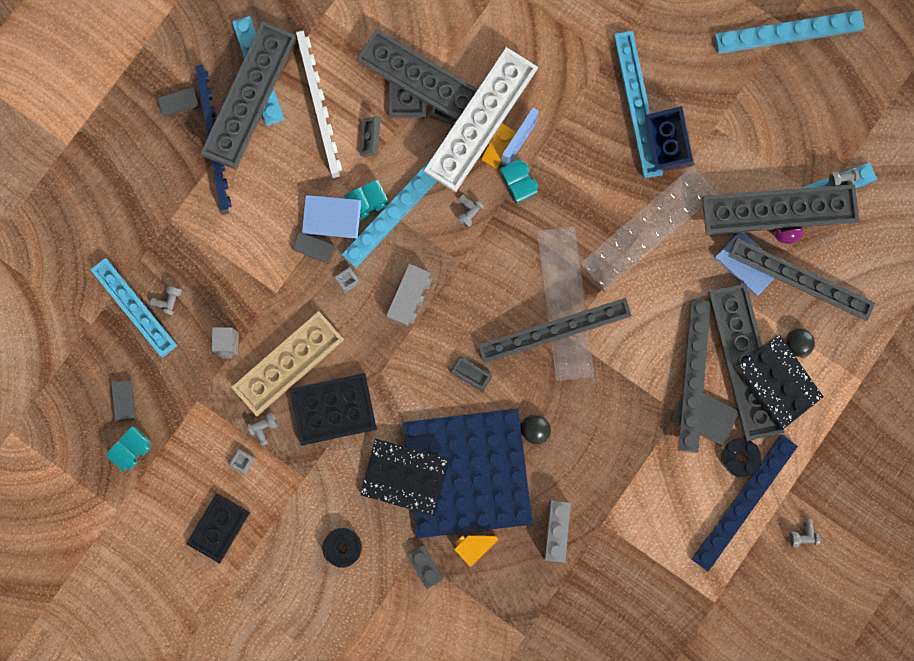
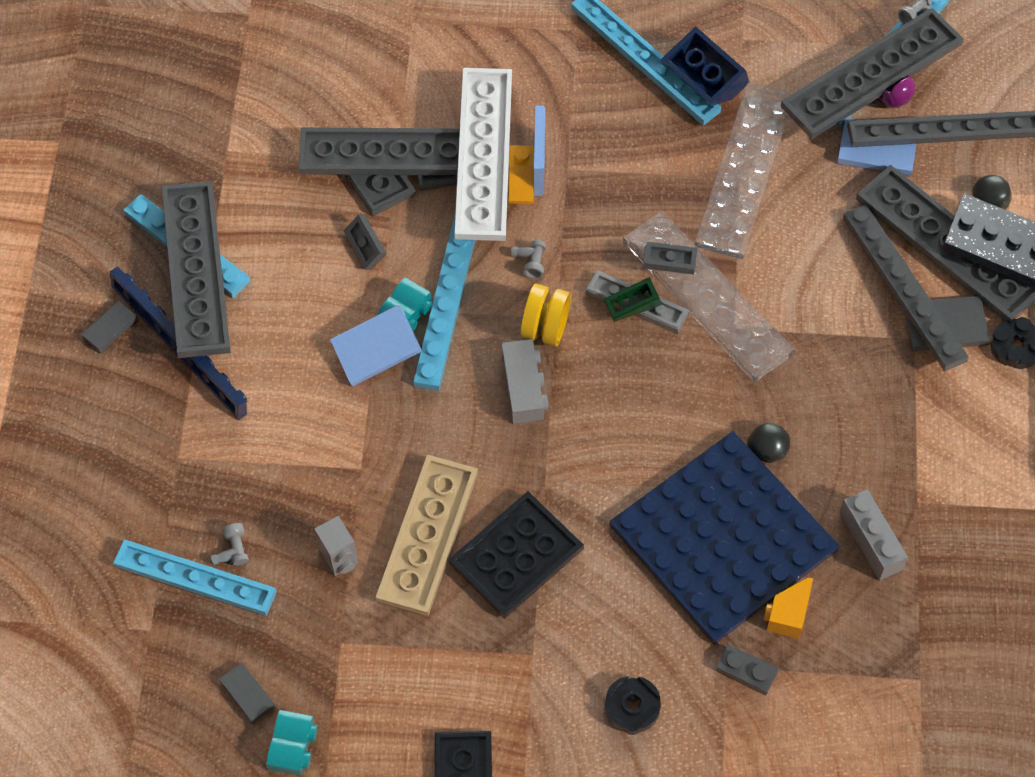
camera: 30 degrees left, 20 degrees down
light grey tile [229,448,256,475] -> none
light grey piece [248,413,278,446] -> none
dark grey tile [292,232,335,264] -> none
white plate [296,31,342,179] -> none
light grey tile [334,267,361,294] -> none
black plate [360,439,450,516] -> none
dark grey tile [450,356,493,392] -> none
dark grey plate [478,298,632,363] -> none
teal brick [499,159,539,205] -> none
none -> yellow wheel [521,283,571,347]
none -> light grey tile [585,270,689,334]
none -> dark green slope [603,277,662,322]
none -> dark grey plate [643,241,698,275]

